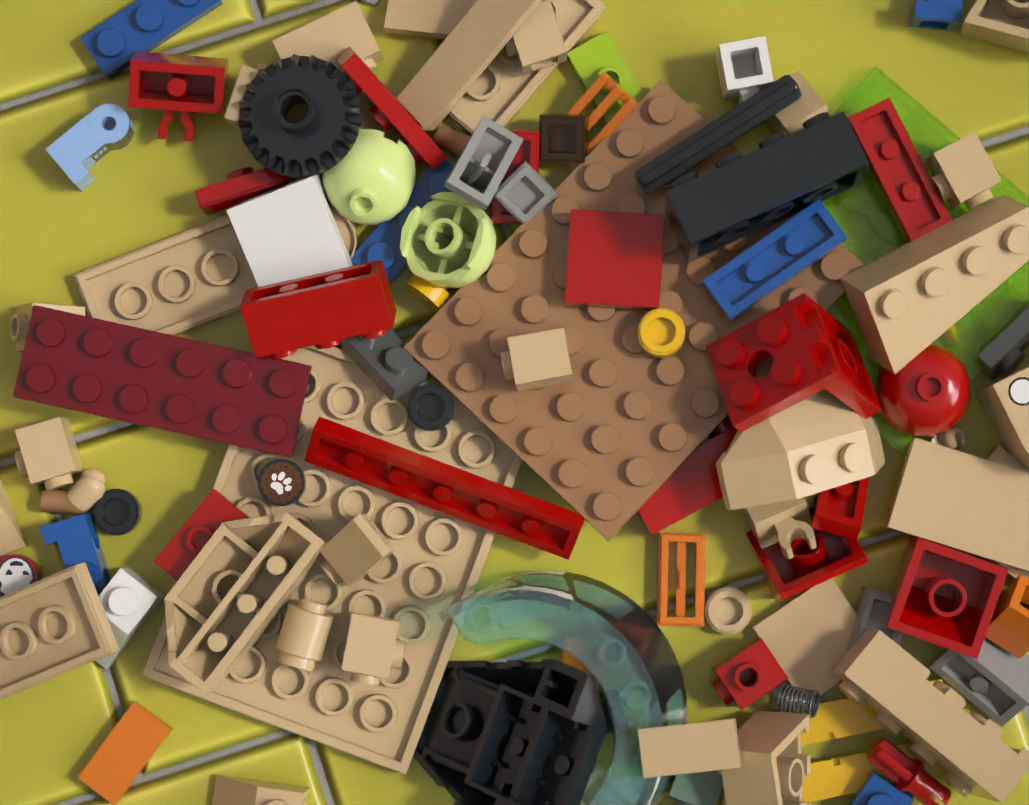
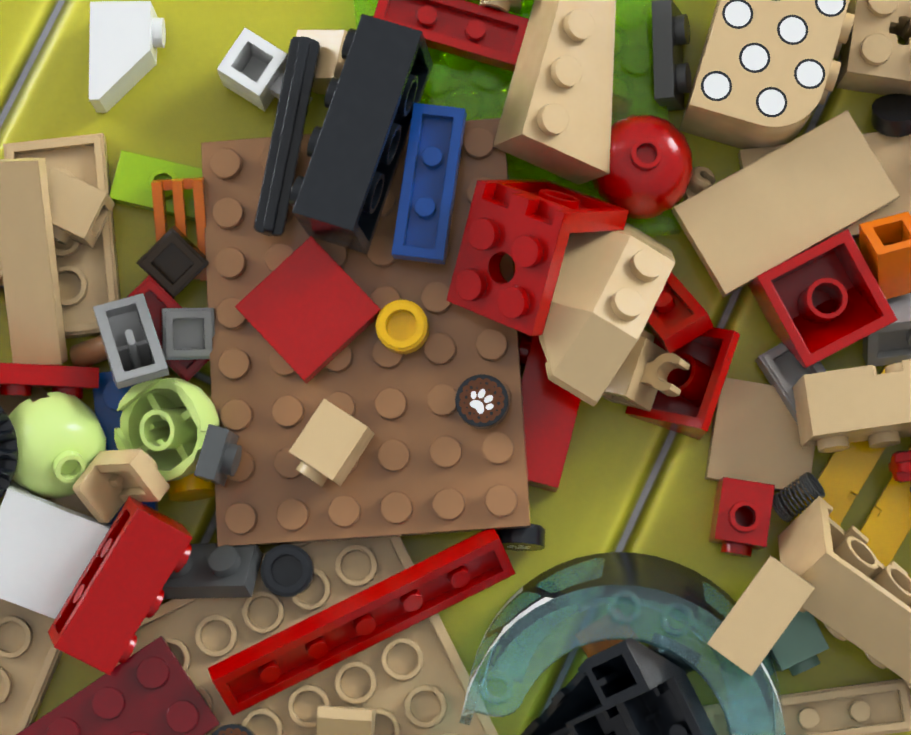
camera: 50 degrees left, 5 degrees down
orange tile [656,532,706,627] -> none
tan tile [704,587,752,634] -> none
none -> tan bracket [73,449,170,523]
none -> dark grey plate [194,424,242,486]
none -> tile [455,374,509,429]
none -> black tile [495,524,545,551]

